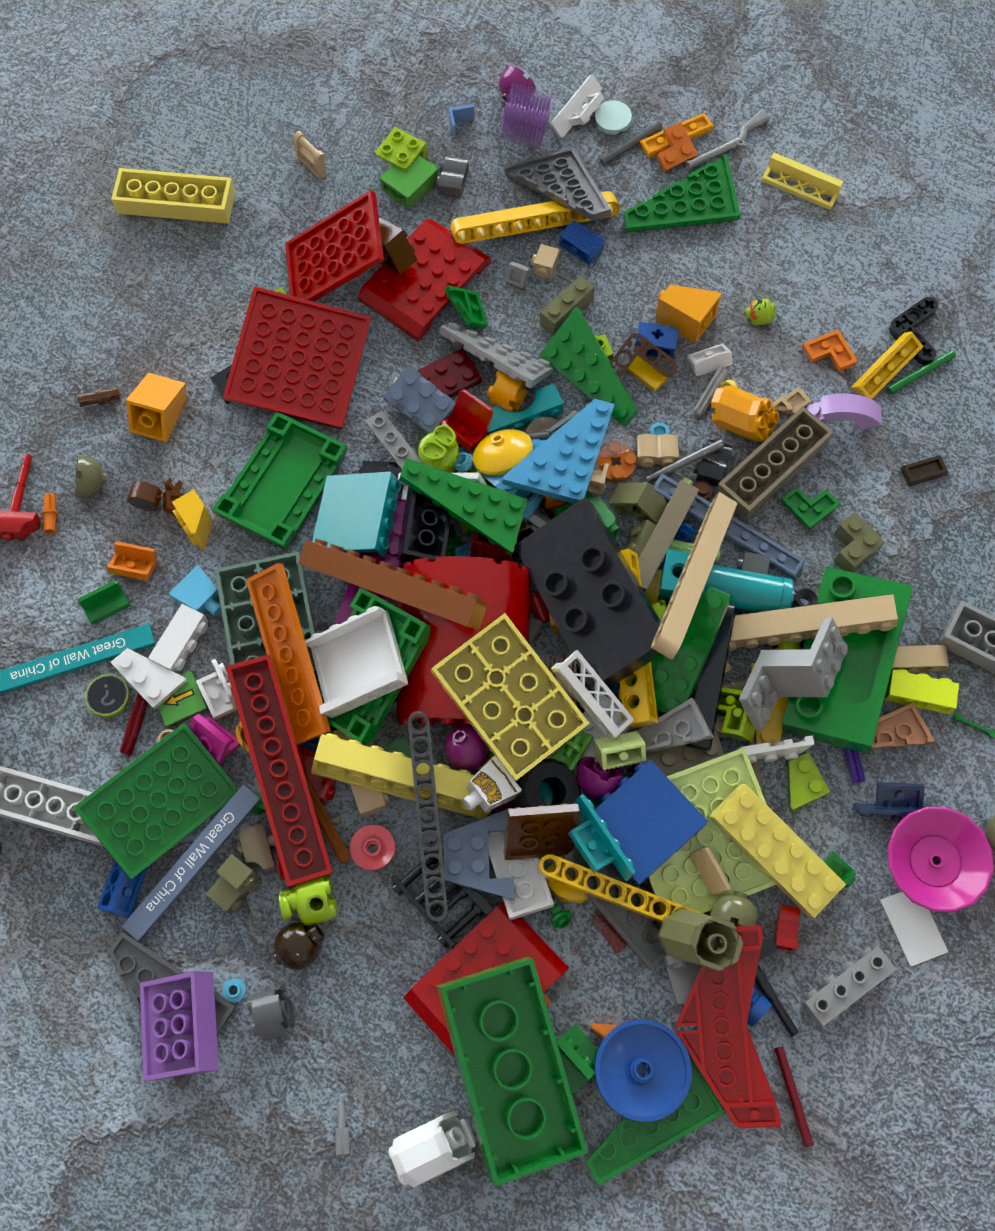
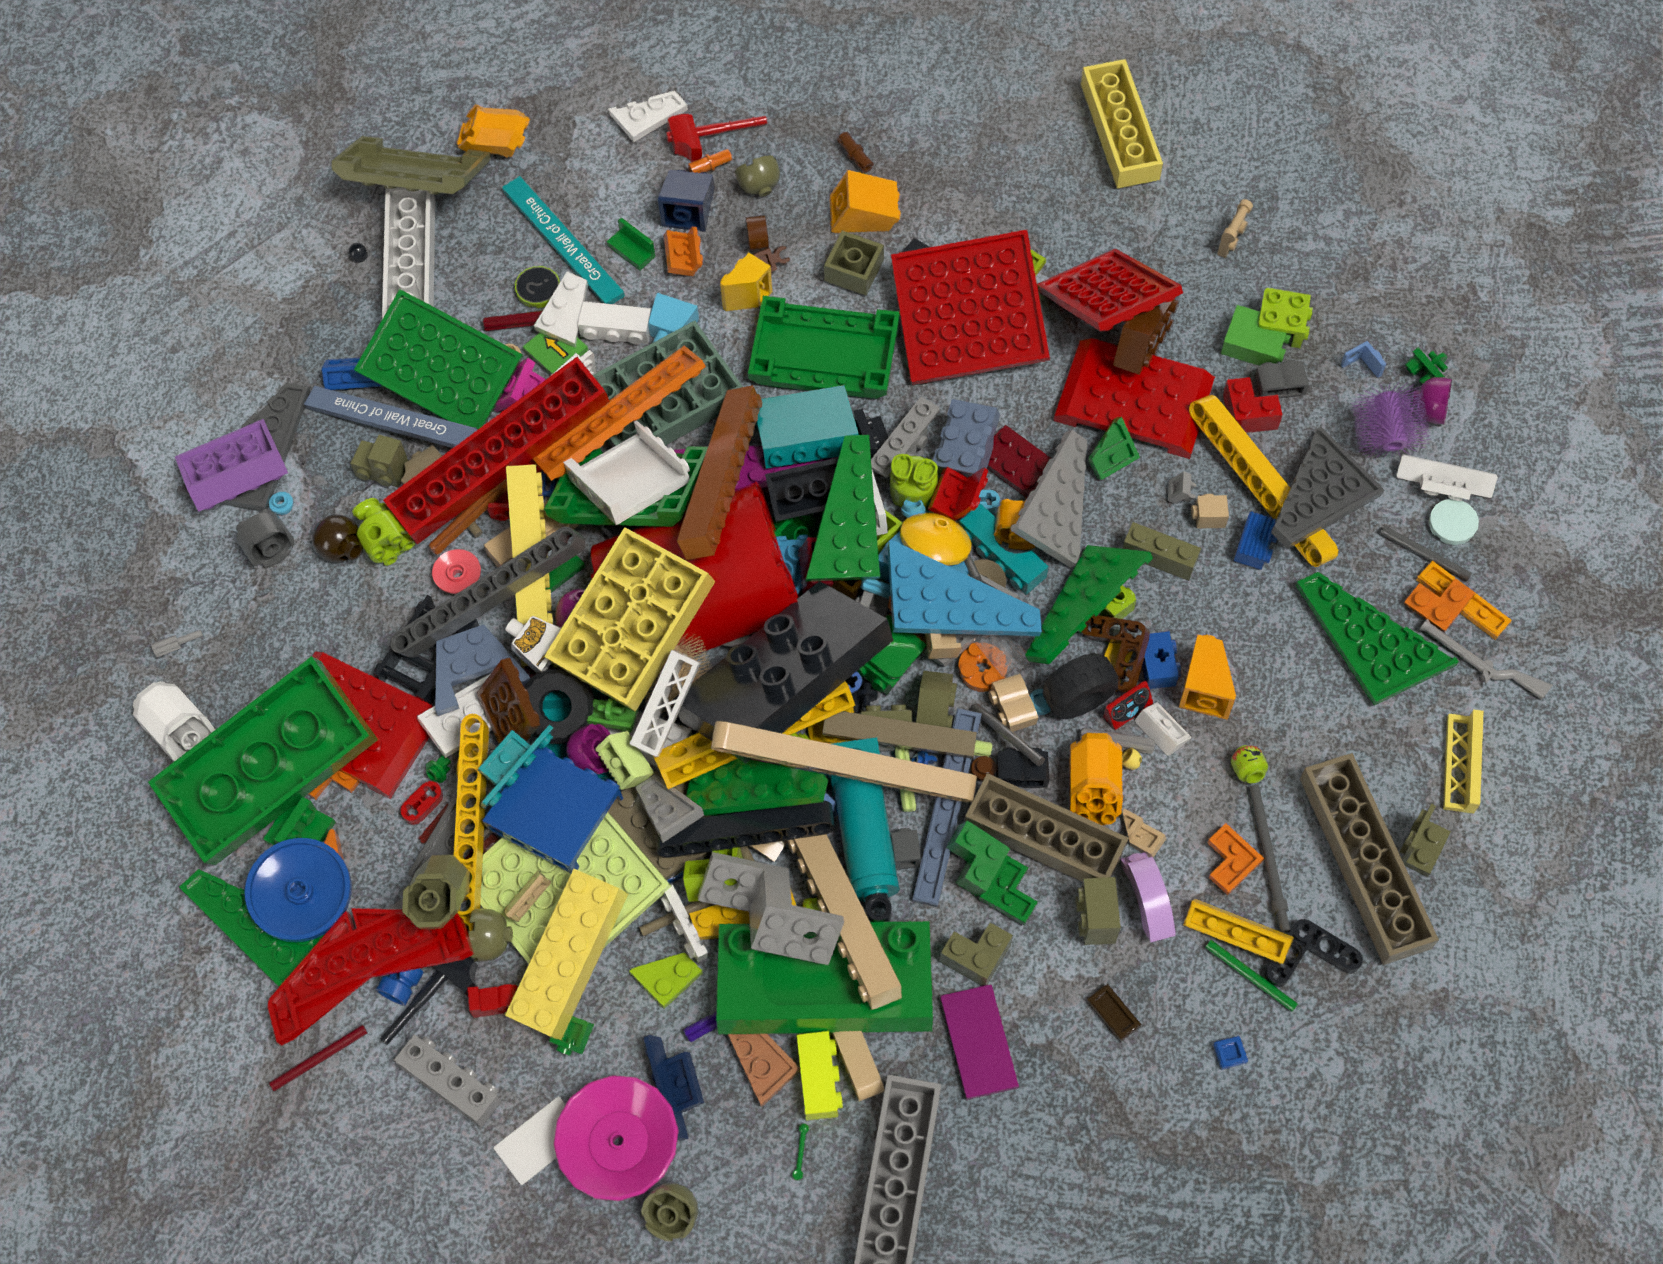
camera: 70 degrees right, 5 degrees down
none -> red beam [400,781,443,825]
none -> dark blue slope [658,170,715,232]
none -> olive brick [824,230,884,296]
none -> magenta tile [940,984,1019,1101]
none -> green brick [946,820,1010,897]
none -> black tyre [1043,653,1119,719]
none -> olive brick [1075,877,1121,945]
none -> slope [1104,681,1153,730]
none -> blue tile [1213,1036,1248,1070]
none -> red brick [1223,377,1283,433]
none -> dark grey bar [1249,785,1290,933]
none -> dark tan brick [1300,753,1439,965]
none -> olive bracket [1399,803,1451,877]
none -> green hips [1405,347,1448,386]

